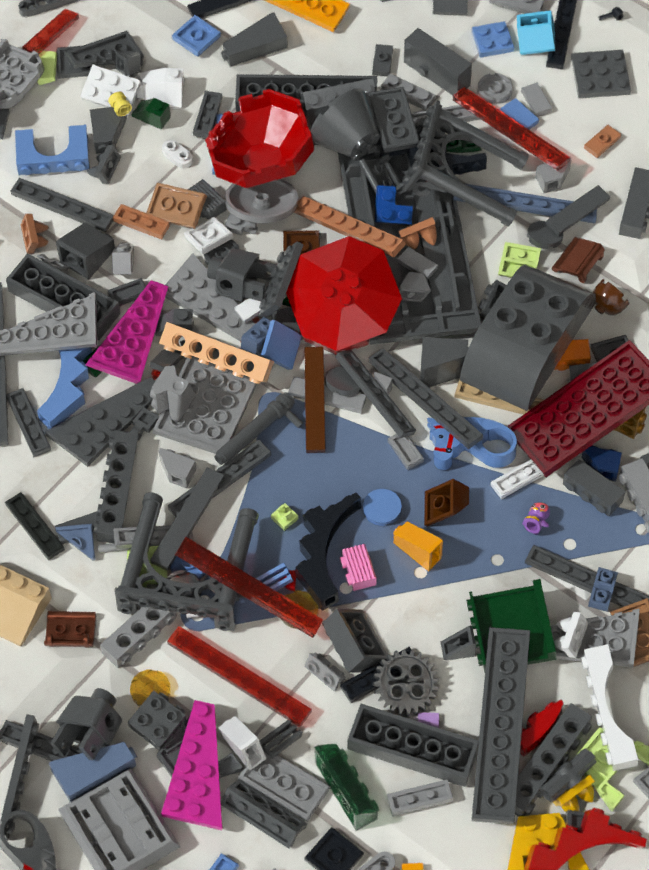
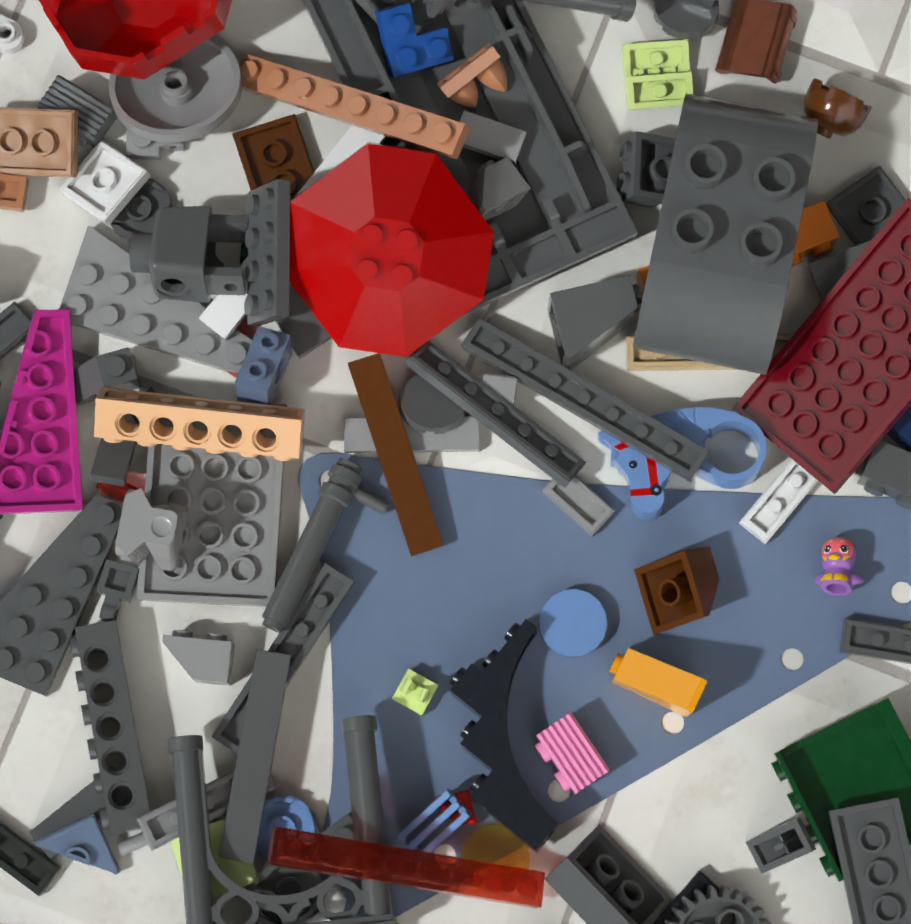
camera: 20 degrees left, 20 degrees up
medium blue tile [261,320,302,370] -> none

